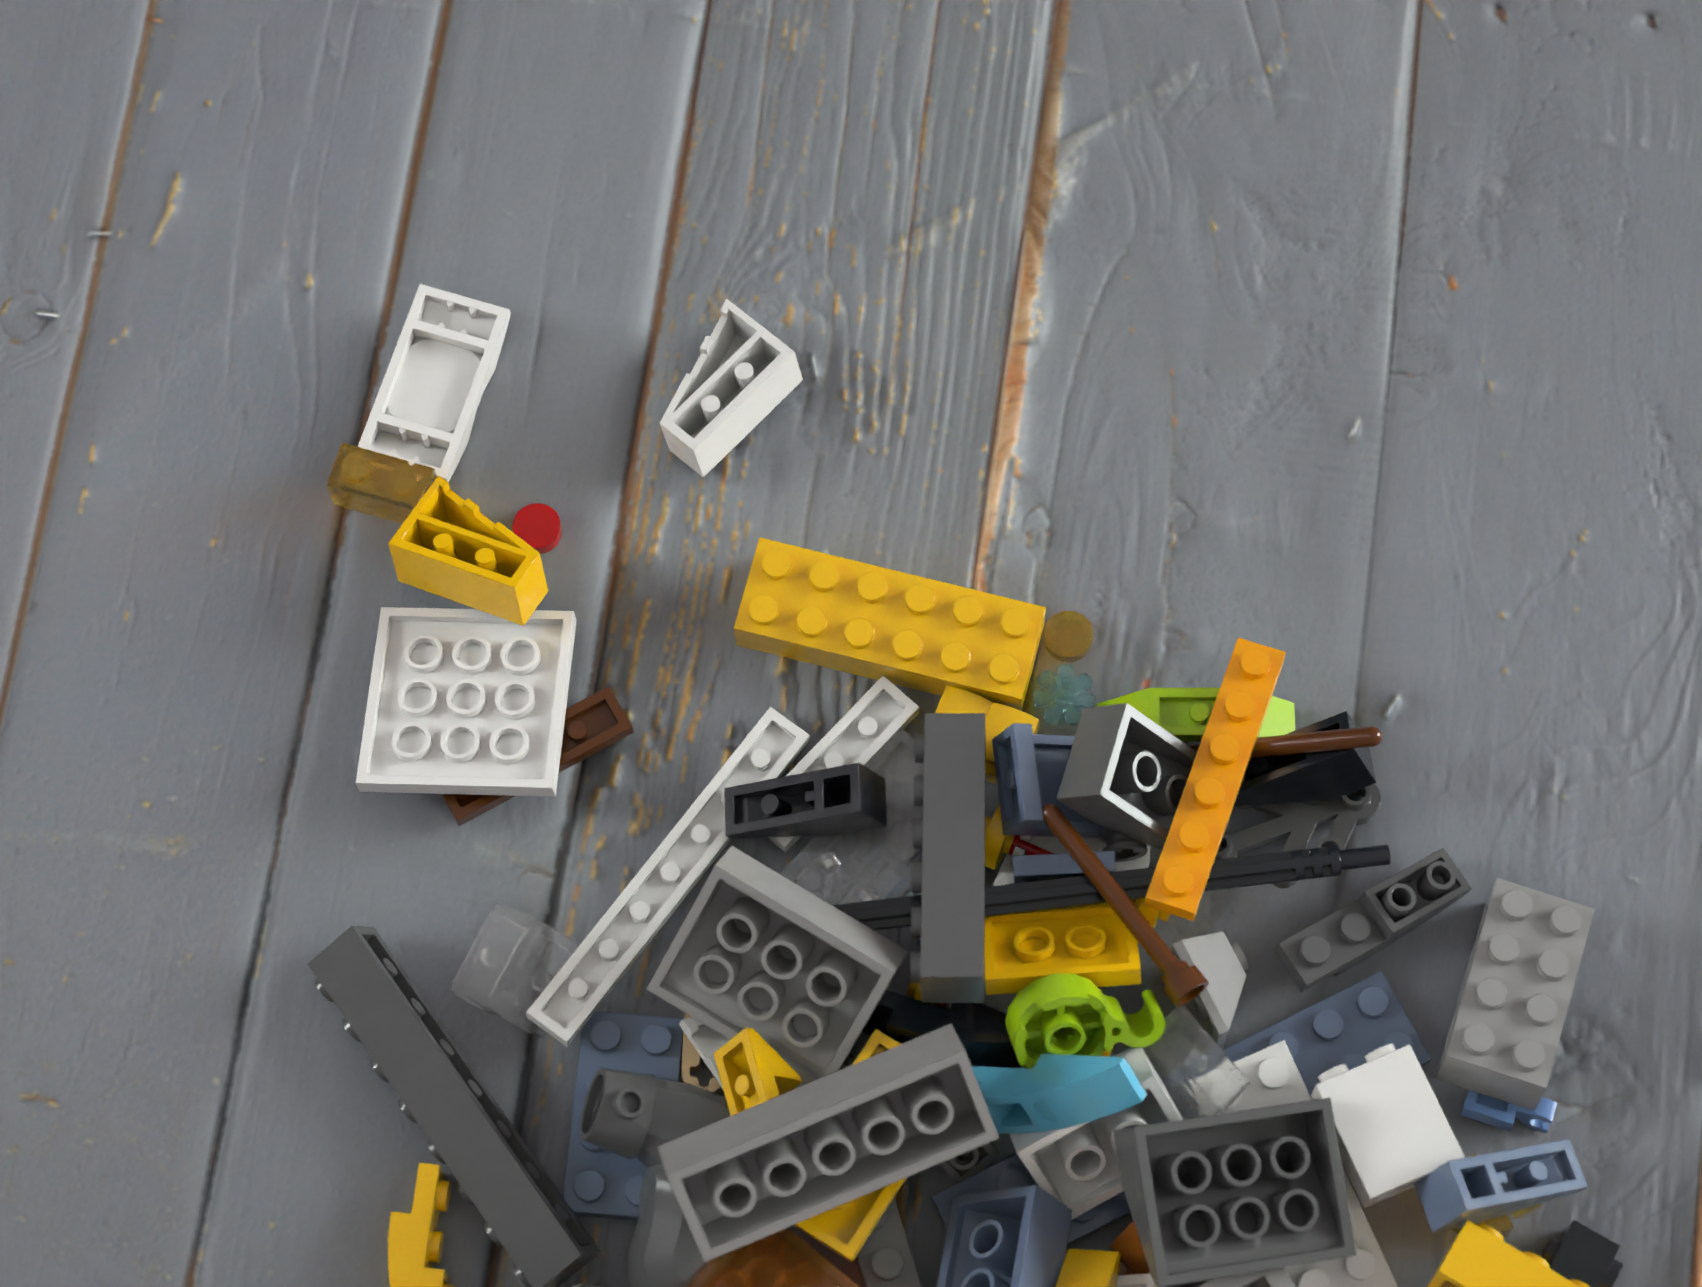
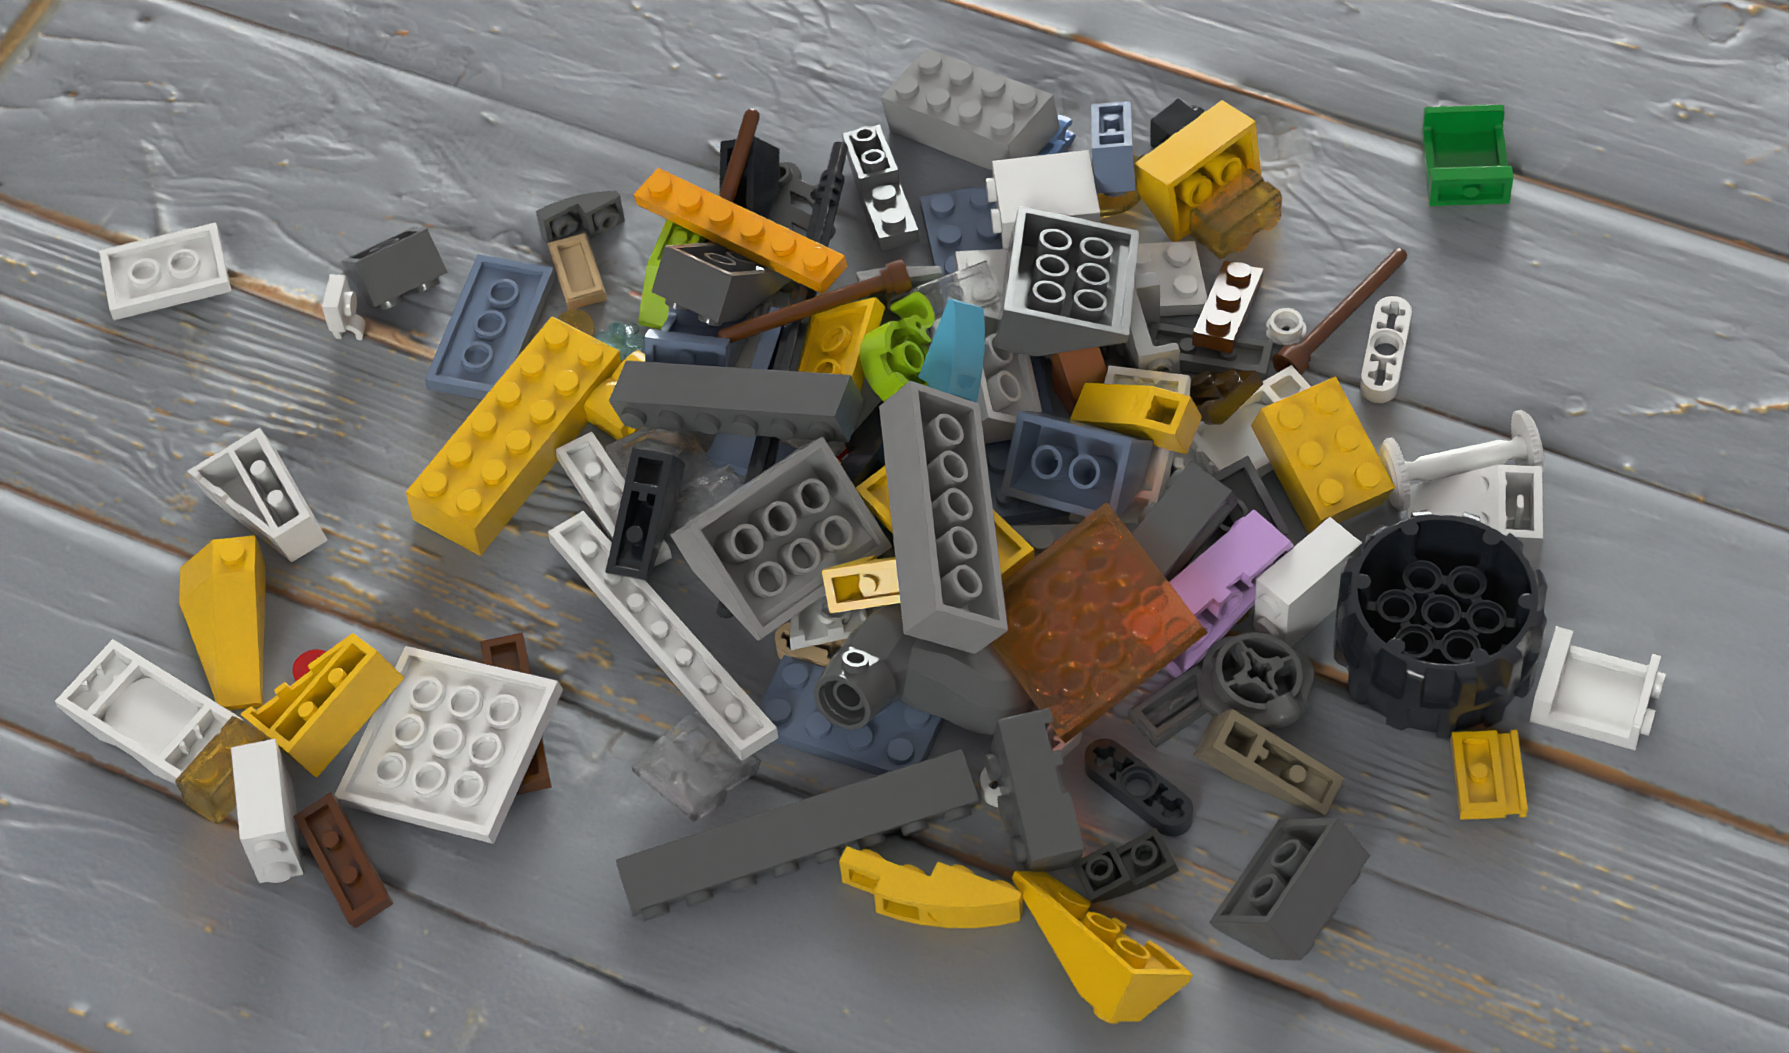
camera: 70 degrees left, 15 degrees down
none -> white plate [99,222,232,320]
none -> yellow wedge [179,535,266,710]
none -> white brick [231,739,304,883]
none -> reddish brown plate [293,792,394,928]
none -> white plate [322,274,366,340]
none -> dark grey slope [342,227,448,310]
none -> sand blue plate [425,254,555,400]
none -> dark grey slope [536,191,625,245]
none -> tan tile [547,233,607,311]

